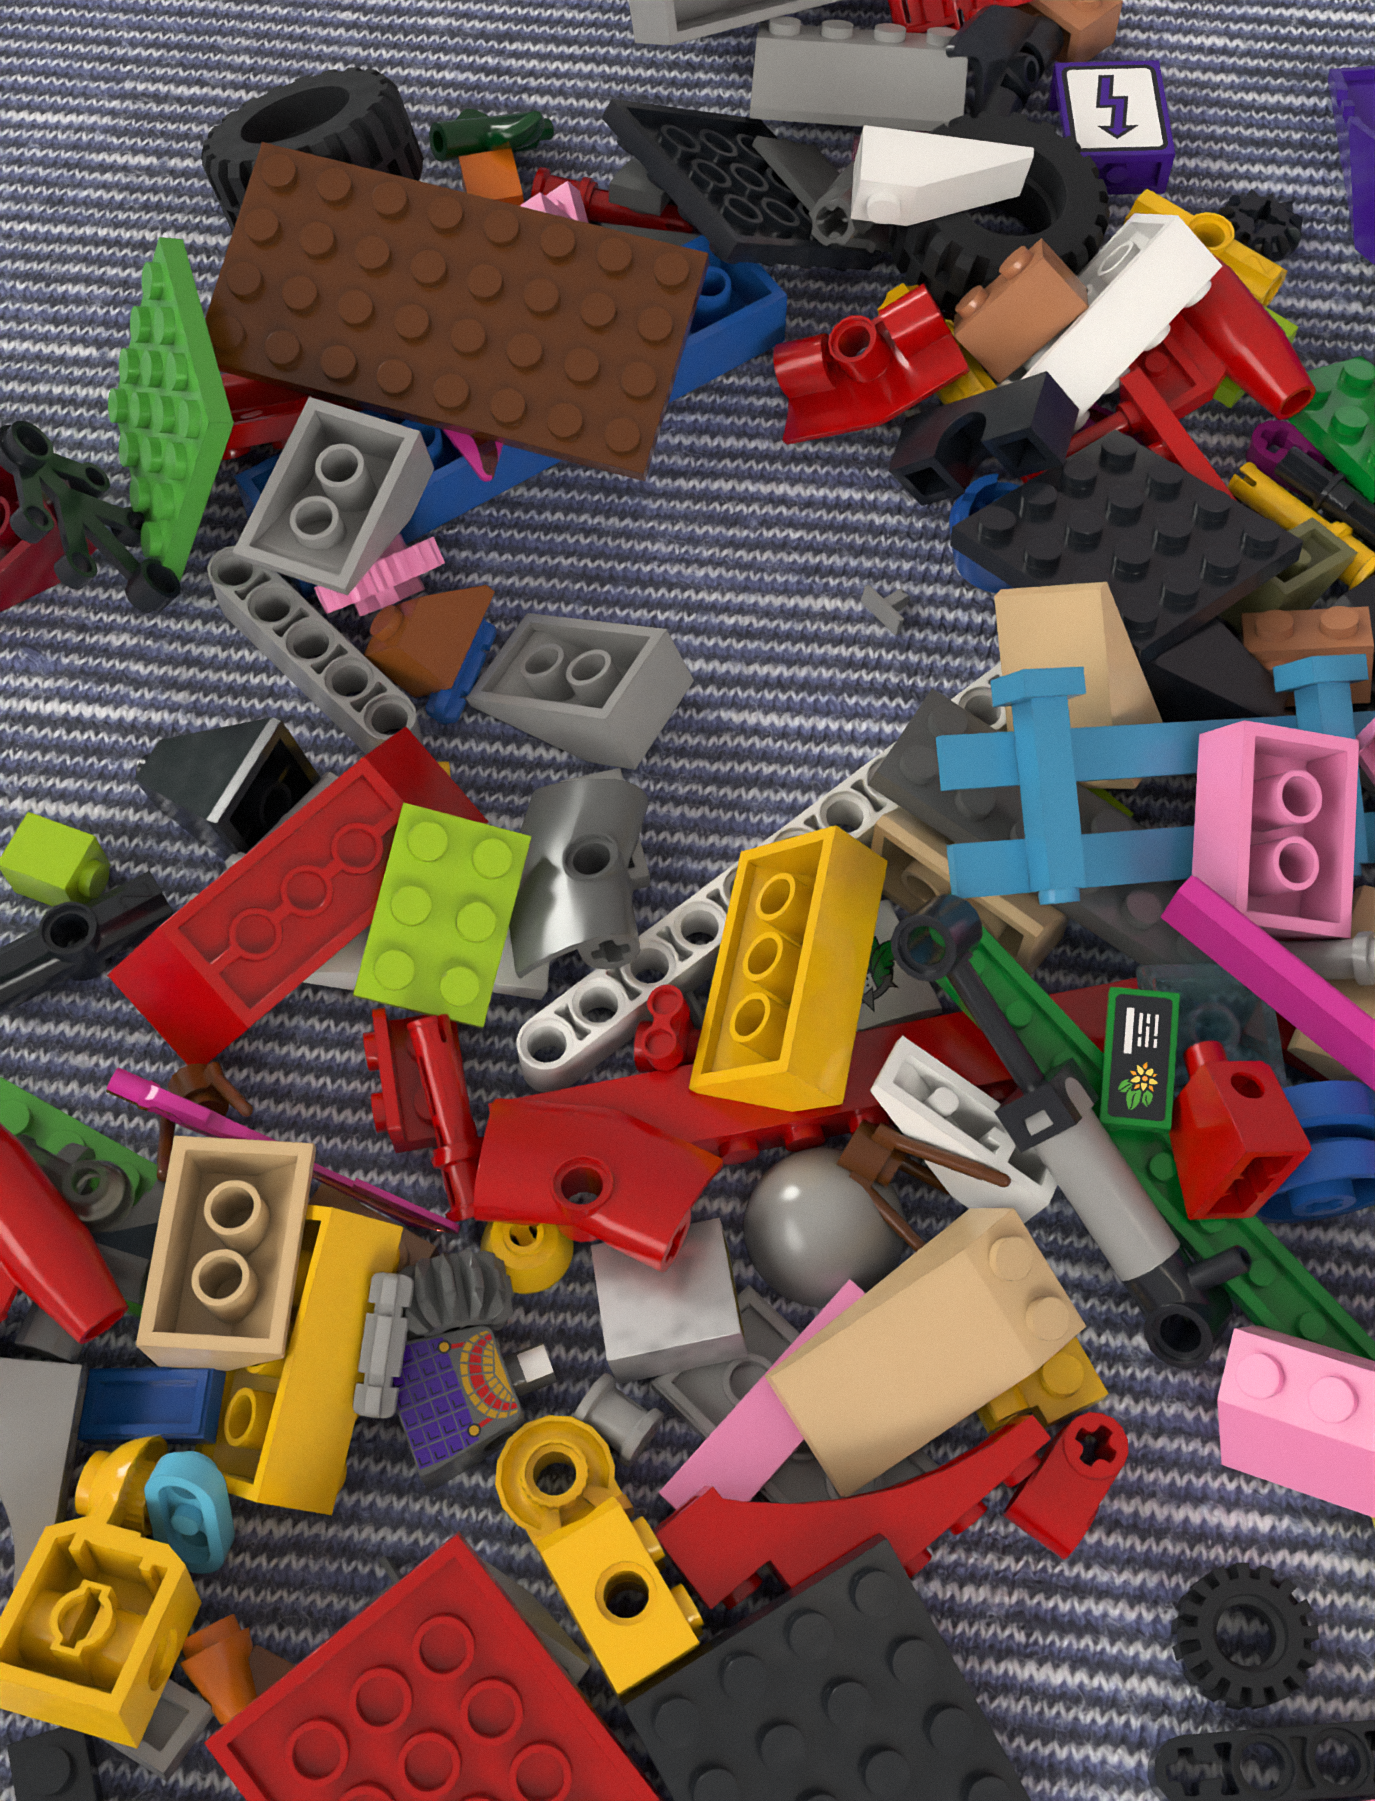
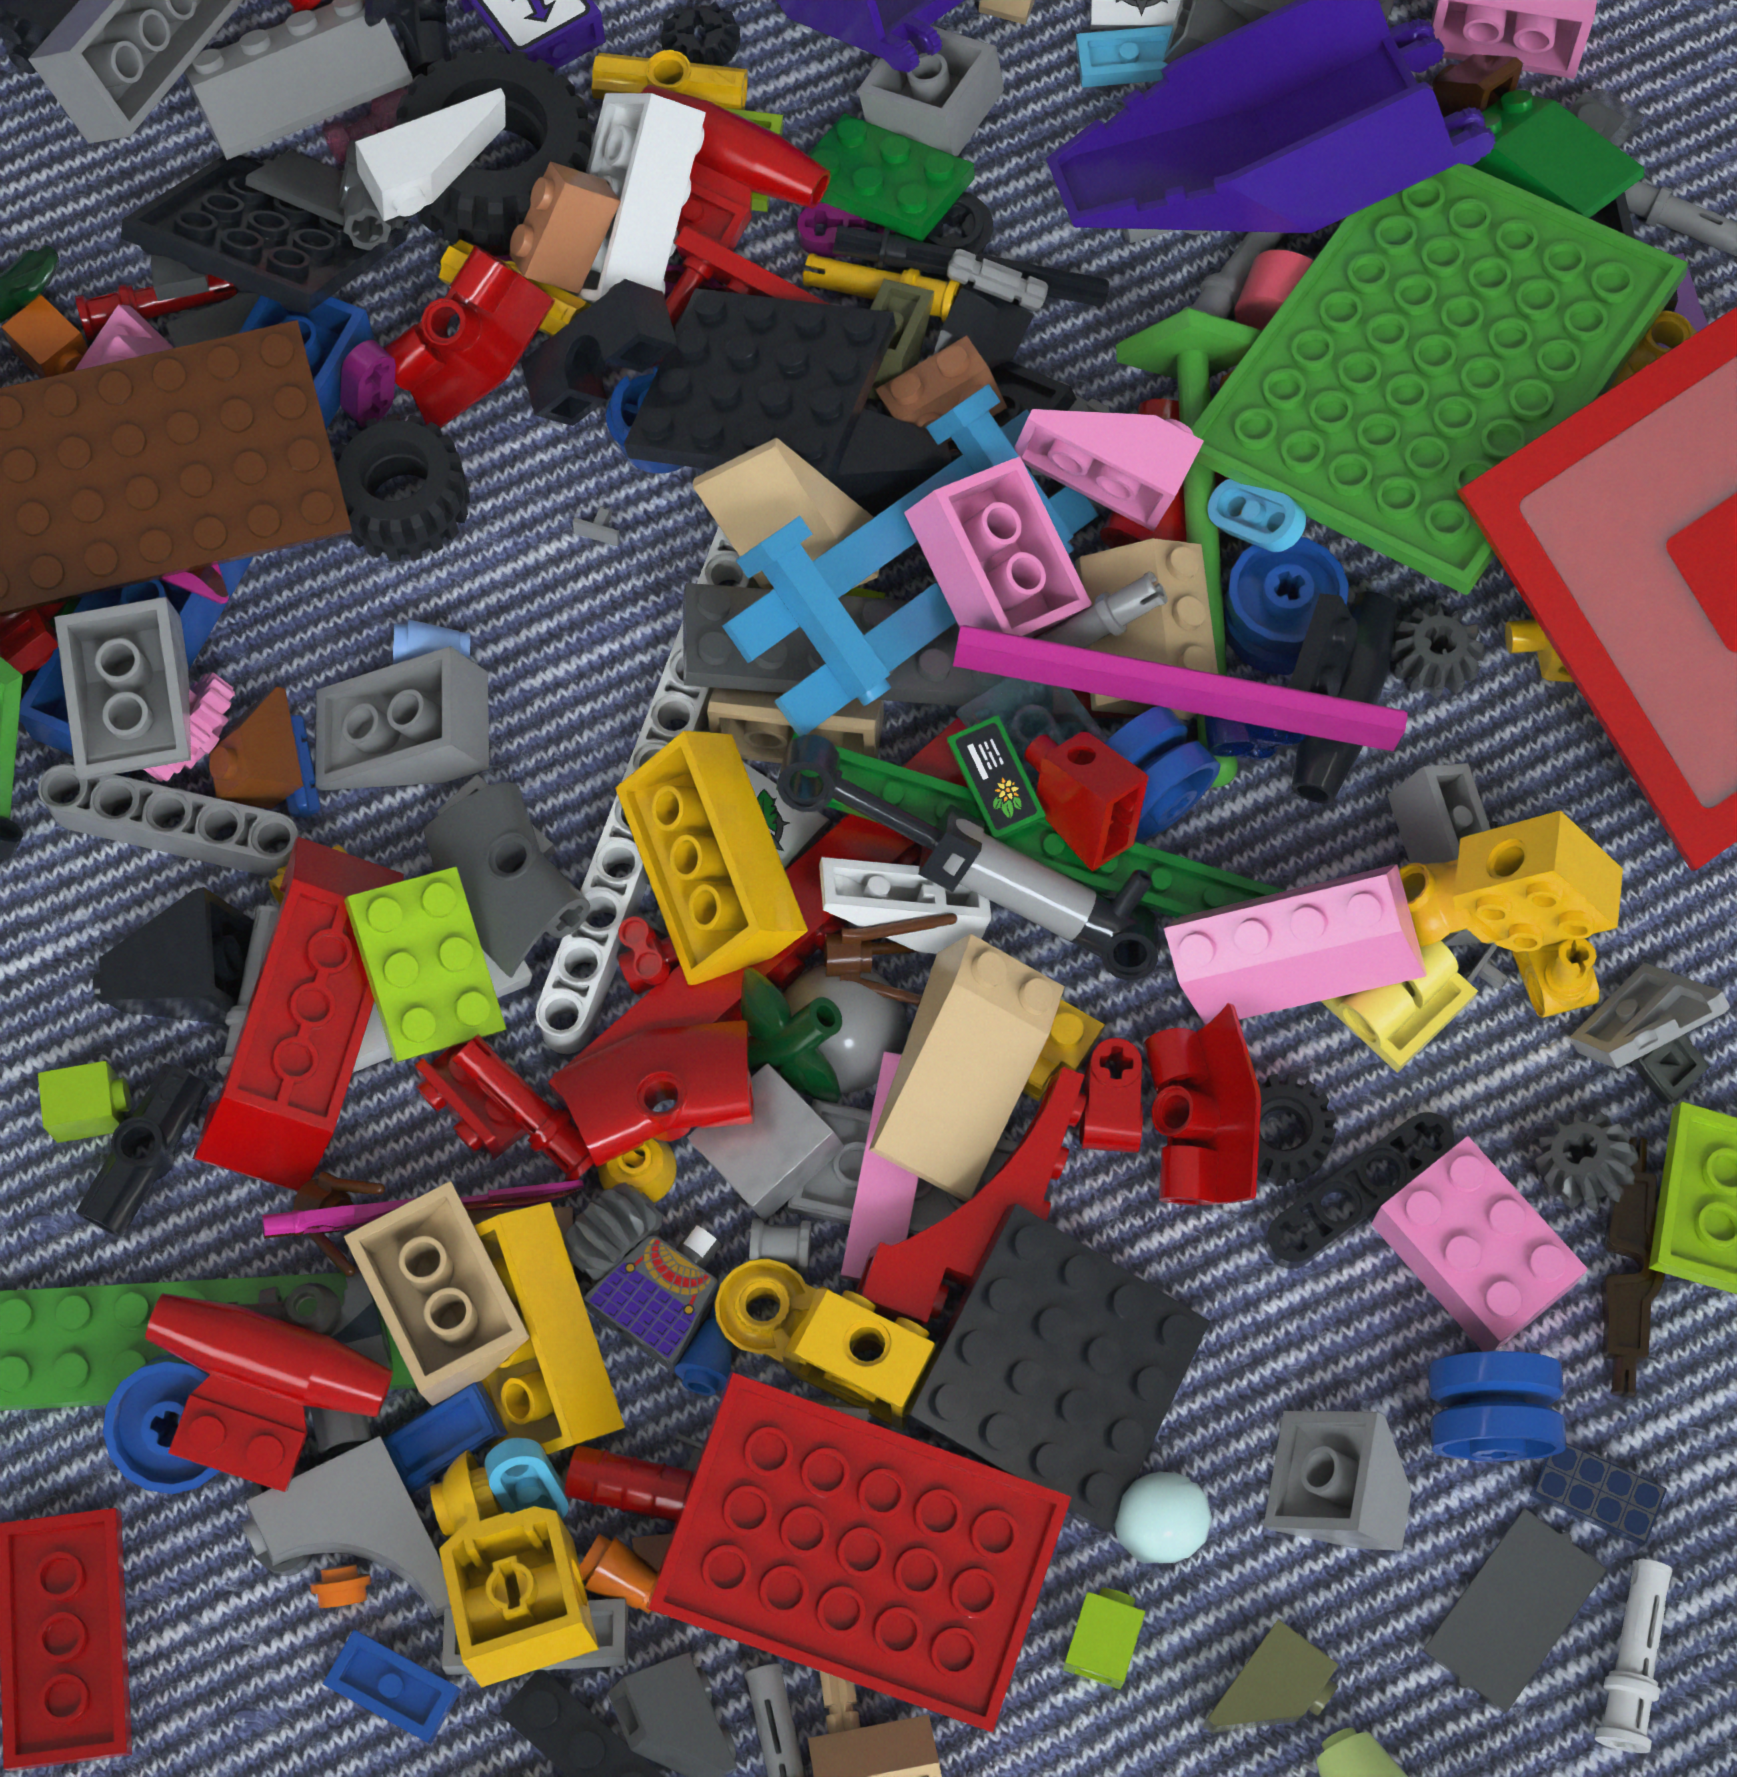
camera: 30 degrees left, 5 degrees up
light grey axle [352,1272,414,1418] -> none
none -> black tyre [333,414,470,562]
none -> magenta beam [340,340,396,427]
none -> light blue cone [393,619,470,665]
none -> red axle [565,1445,693,1523]
none -> blue cone [674,1298,732,1396]
none -> dark green plant [741,968,842,1103]
none -> red panel [1143,1003,1261,1206]

